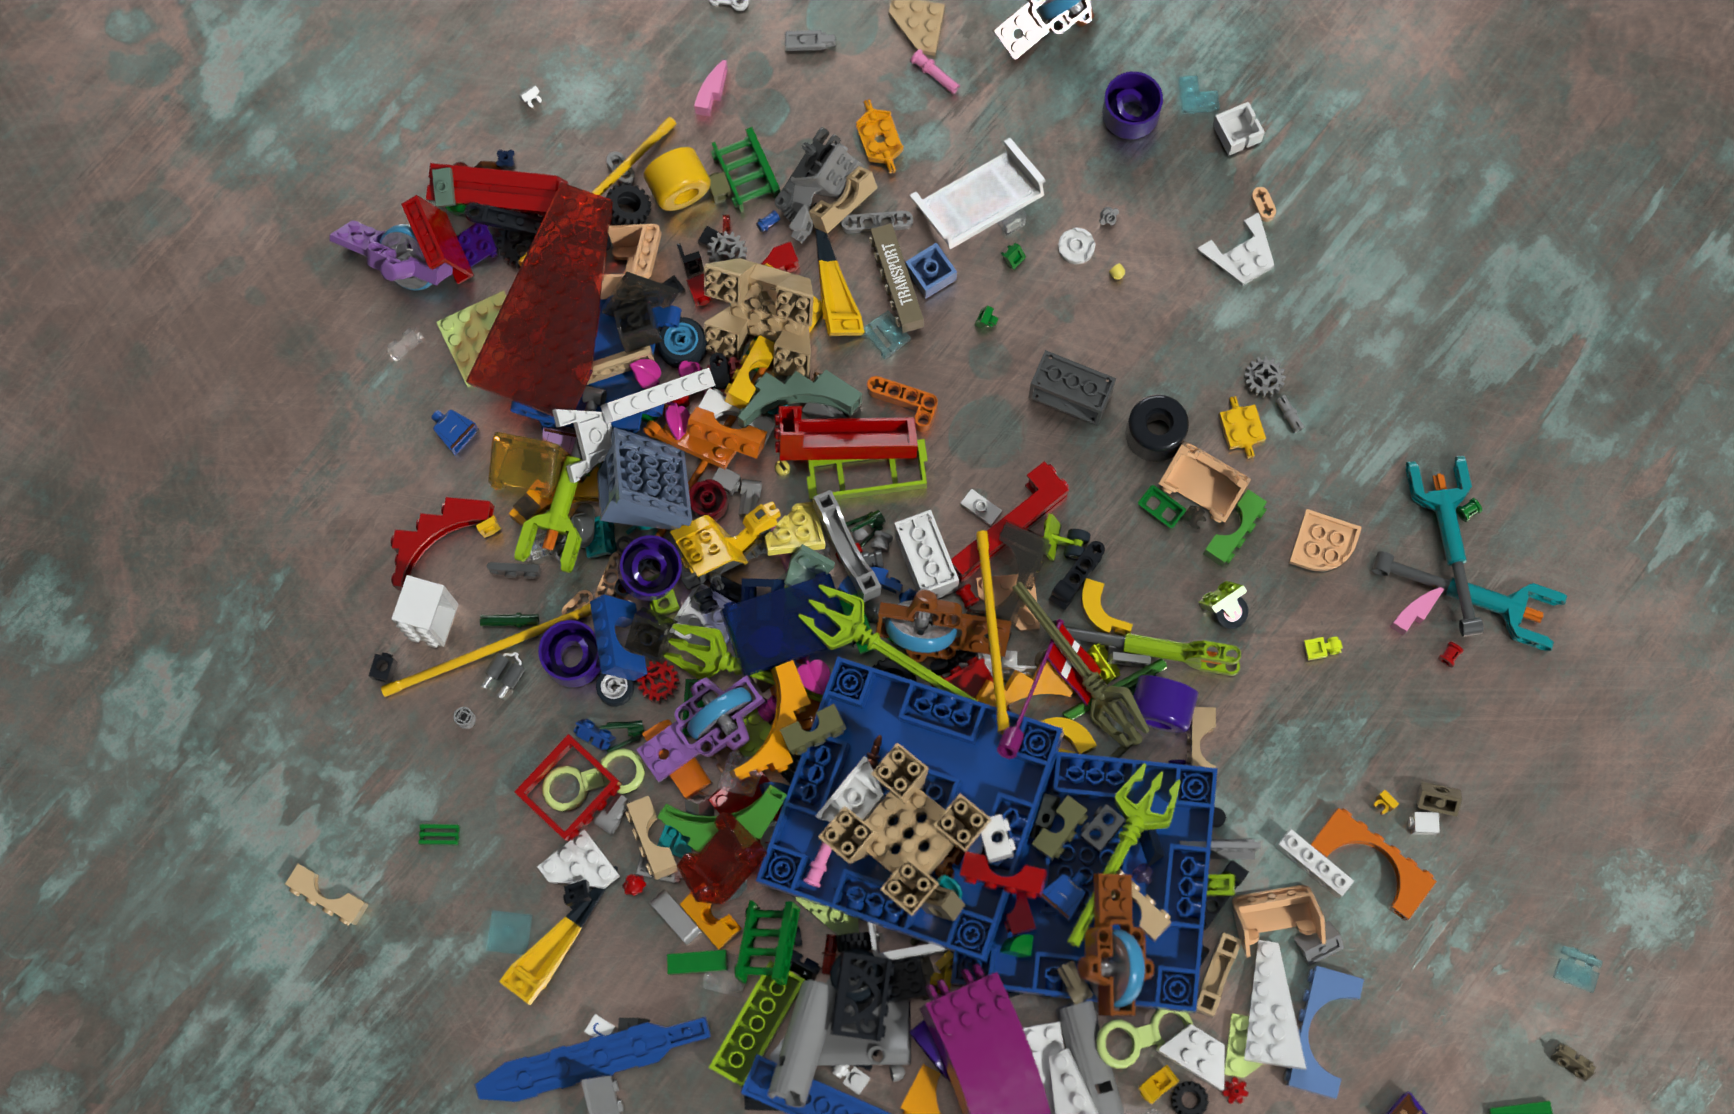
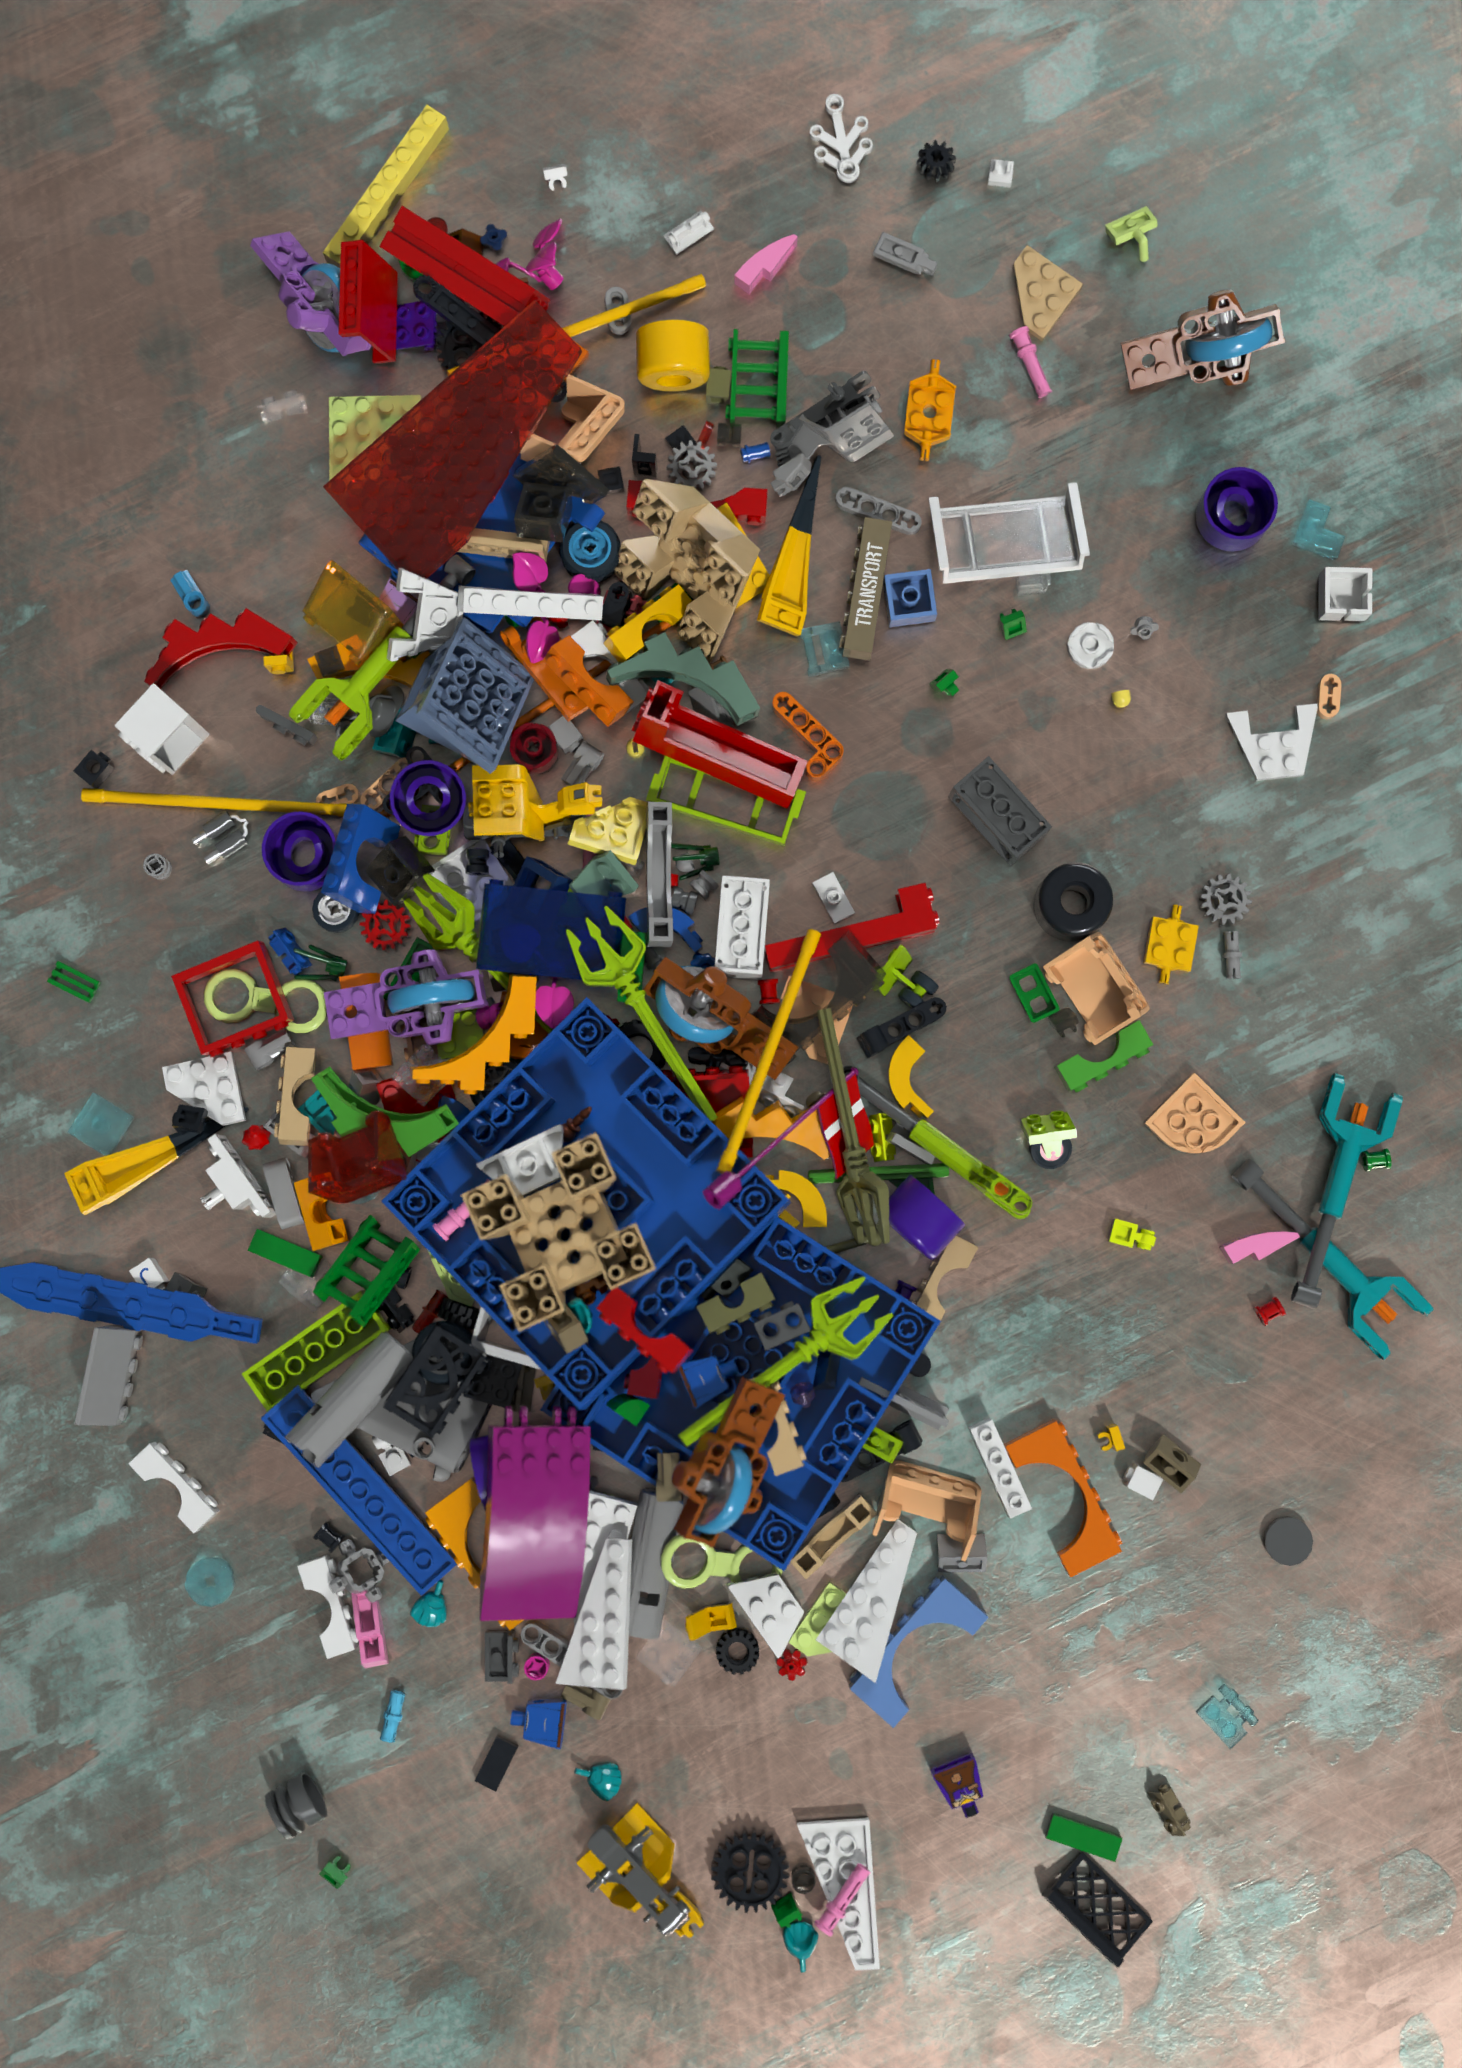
camera: 25 degrees right, 10 degrees up
blue torso [431,410,479,455] -> none
sand green plate [432,167,456,208] -> none
dark green pin [480,612,539,628] -> none
black tyre [602,183,651,226] -> none
olive arch [780,704,847,755] -> none
tan arch [809,166,877,234] -> none
yellow tile [929,968,952,994] -> none
white brick [981,814,1016,863] -> none
none -> dark azure piece [170,570,210,618]
none -> white brick [200,1134,276,1218]
none -> light yellow brick [322,105,449,268]
none -> dark pink plant [496,218,564,290]
none -> white hinge [663,210,714,254]
none -> clear smoke wheel [717,423,742,448]
none -> dark grey tile [1264,1517,1313,1566]

